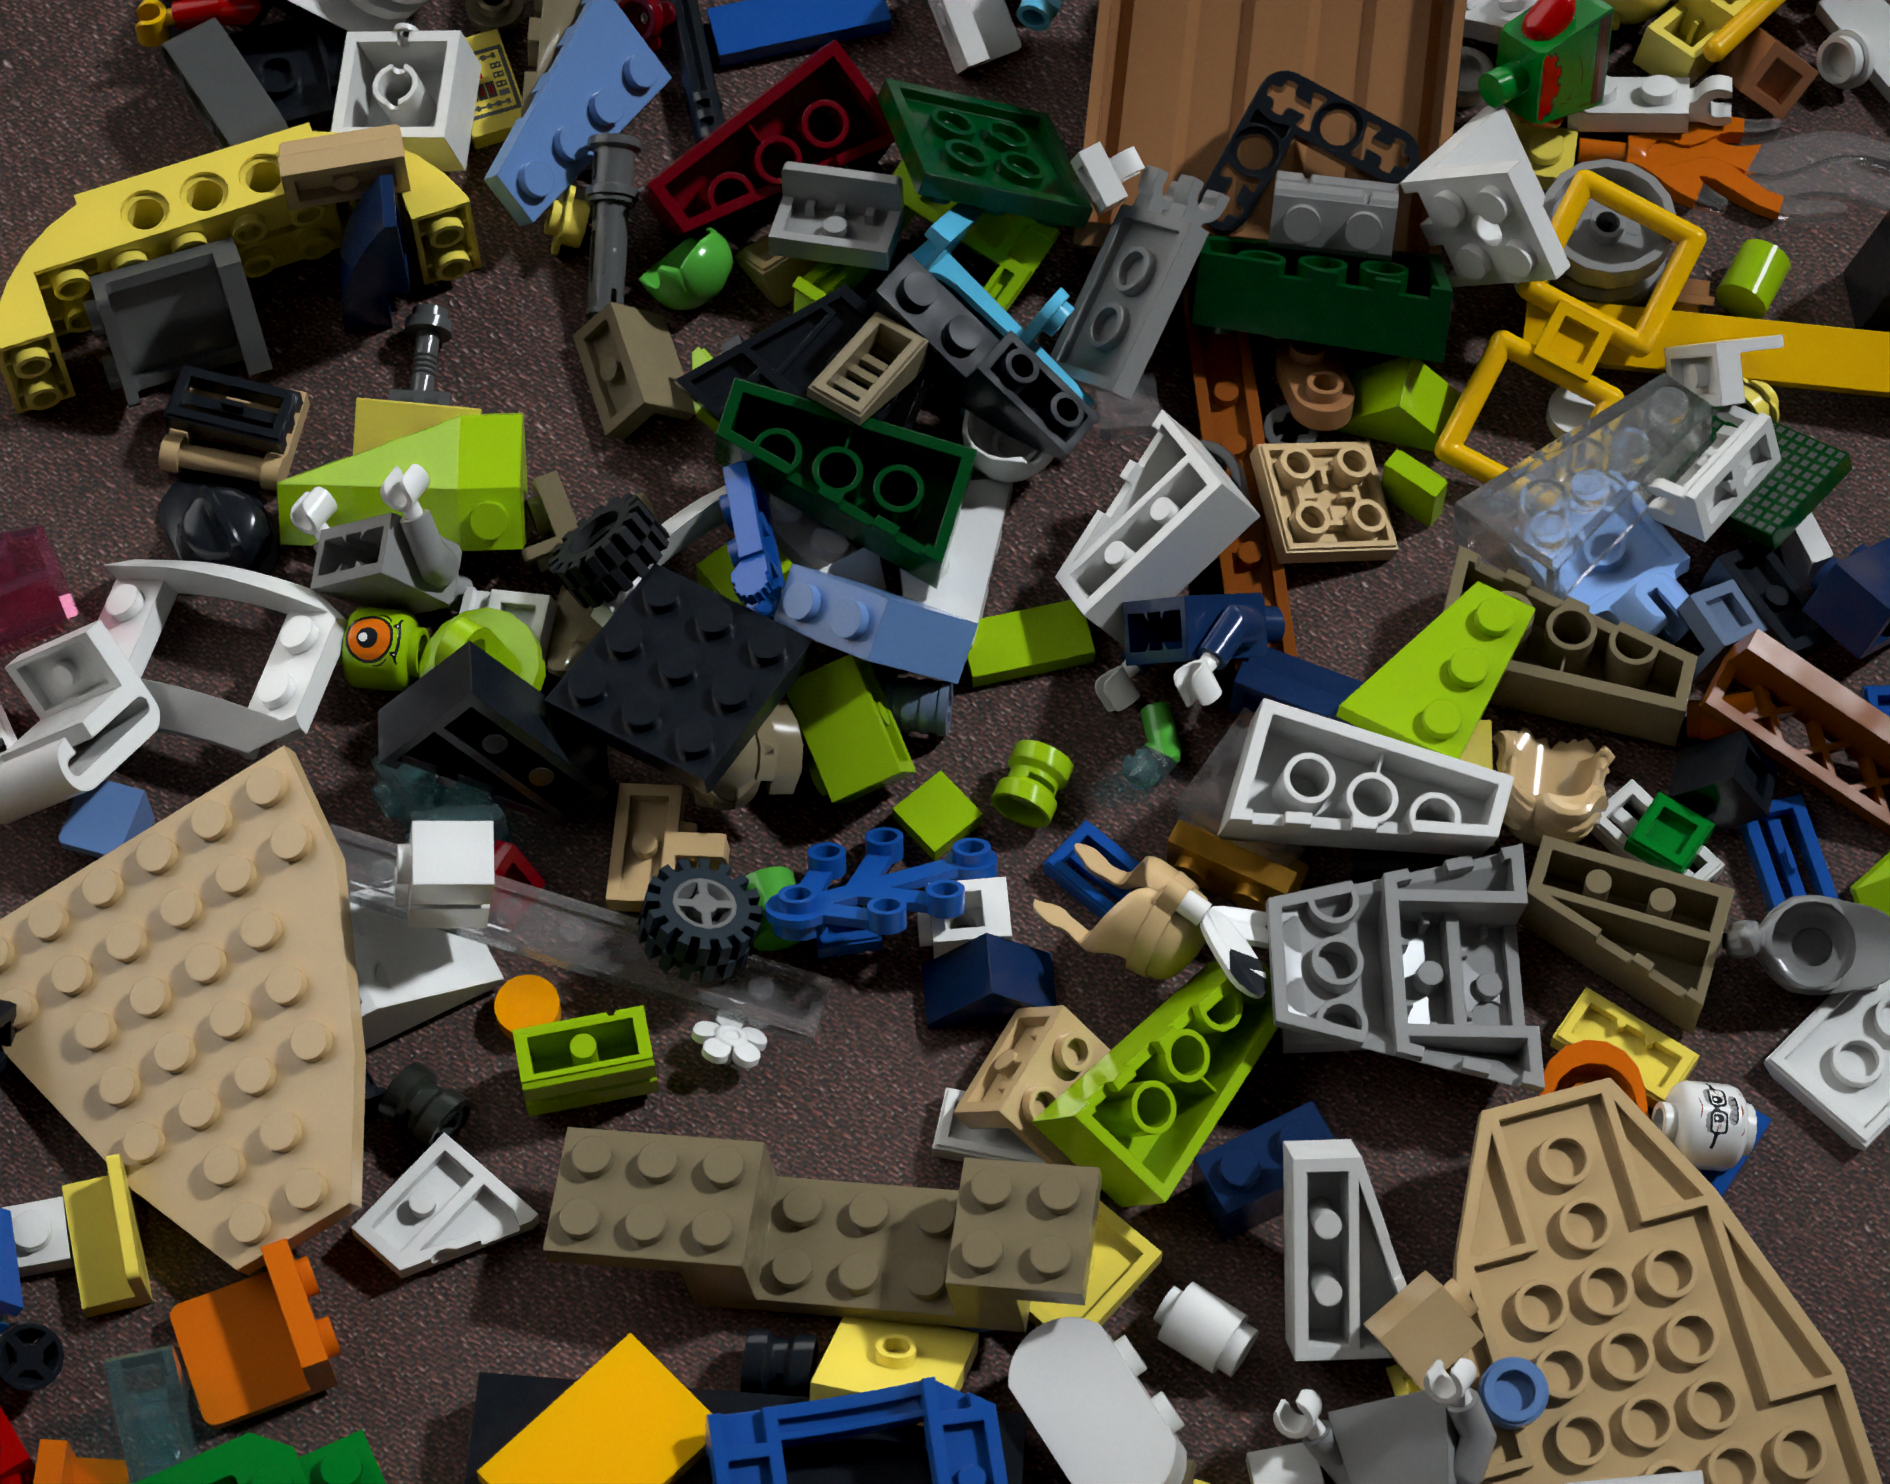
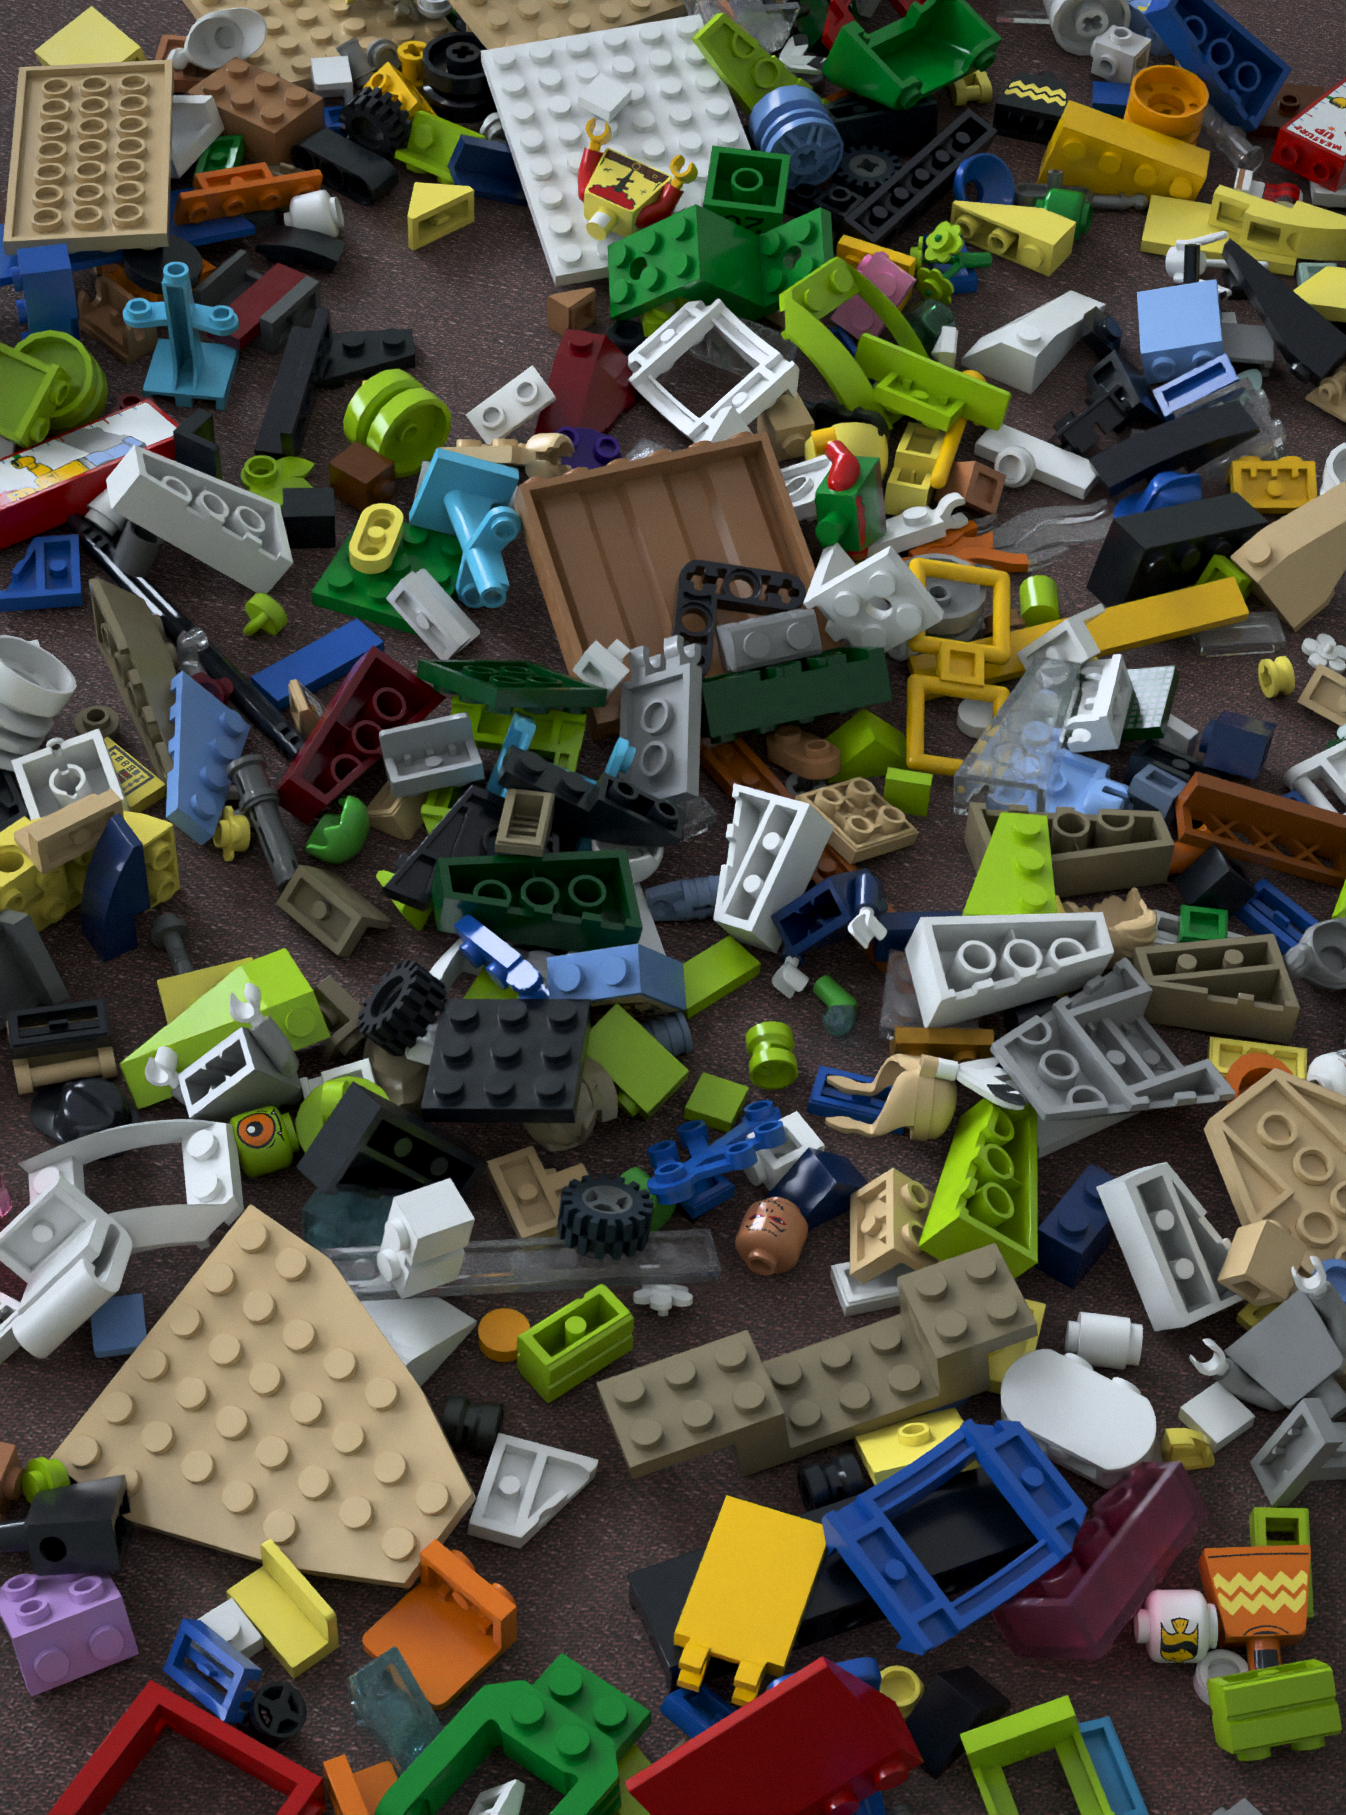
camera: 30 degrees left, 15 degrees down
none -> tan slope [288,679,326,739]
none -> sand blue hinge [645,874,720,921]
none -> nougat head [735,1197,808,1276]

